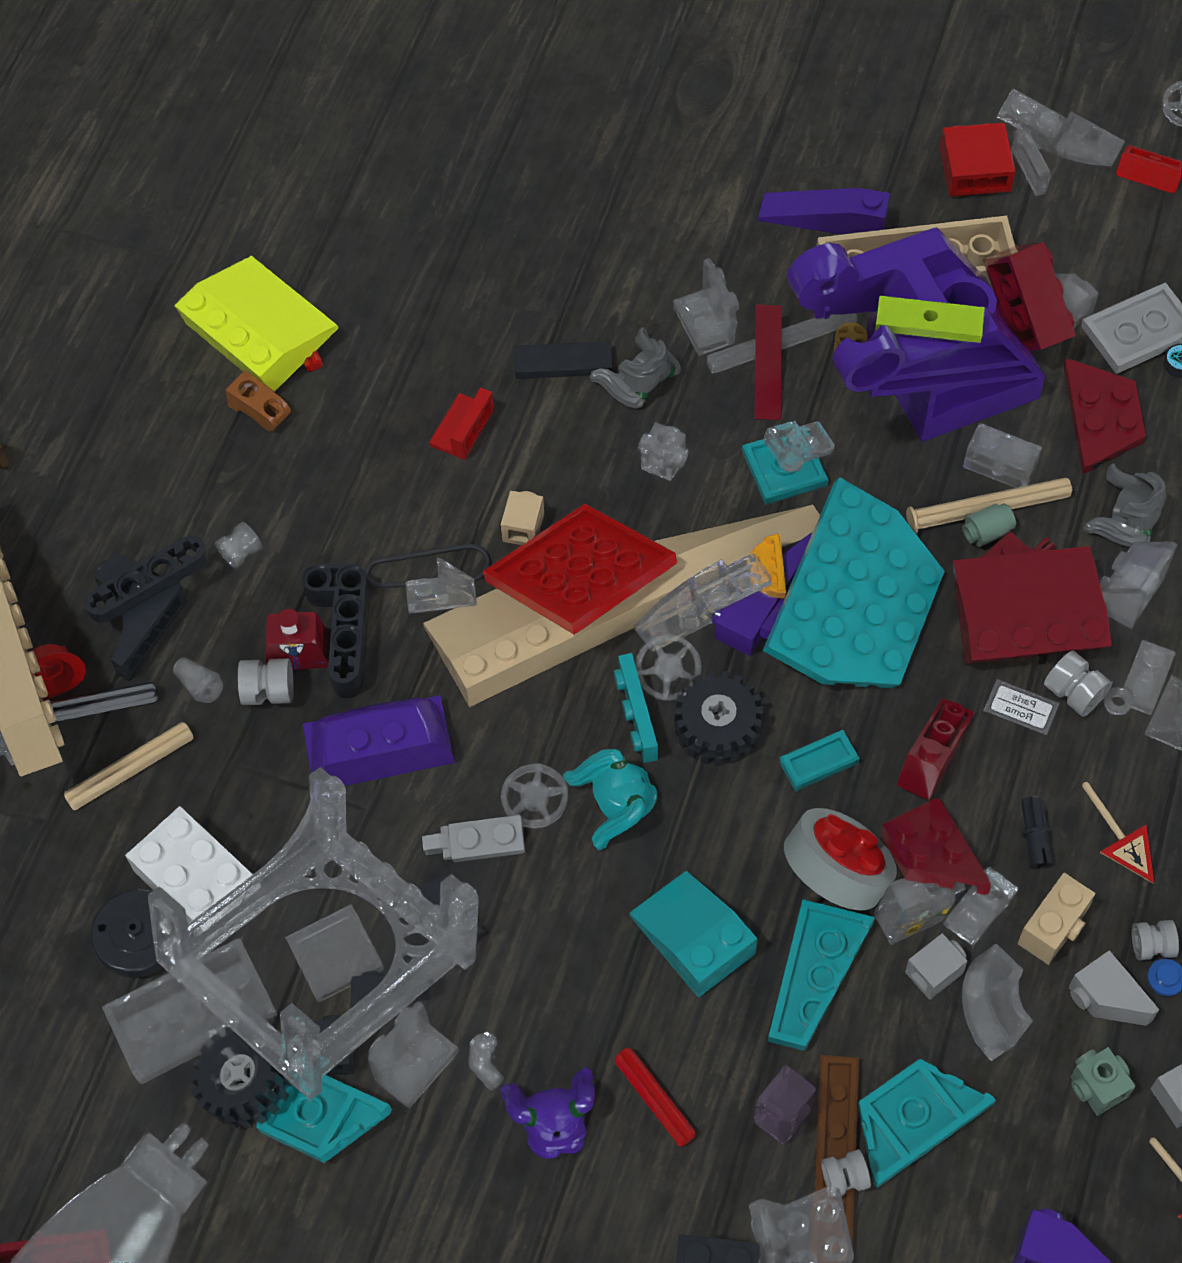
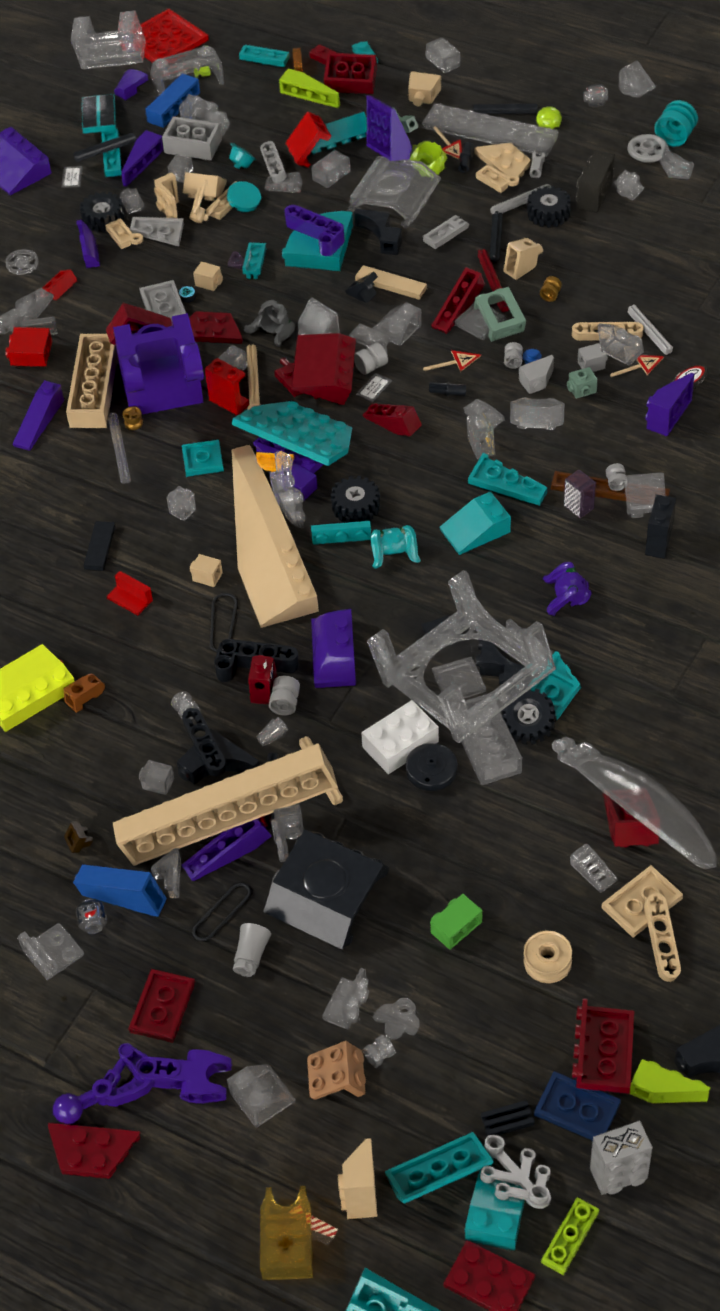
camera: 80 degrees left, 10 degrees down
clear slope [406,558,477,613] -> none
light grey hinge [422,815,525,862] -> none
clear arm [469,1032,504,1091] -> none
red plate [483,504,677,635] -> none
clear wheel [501,764,568,828] -> none
dark grey hair [590,327,681,408] -> none
red axle [615,1047,695,1147] -> none
clear wheel [635,634,701,700] -> none
clear bracket [673,258,739,356] -> none
dark red sticker [755,304,782,420] -> none
clear brick [764,420,835,472] -> none
teal tile [779,730,860,792] -> none
light grey wheel [784,808,897,910] -> none
teal wing [858,1059,996,1188] -> none
lime tile [875,296,985,343] -> none
dark red wing [881,798,991,895] -> none
light grey brick [905,933,967,1000] -> none
sand green brick [962,503,1016,547] -> none
tan brick [1018,873,1096,965] -> none
none -> clear brick [139,760,174,795]
none -> red panel [205,358,249,415]

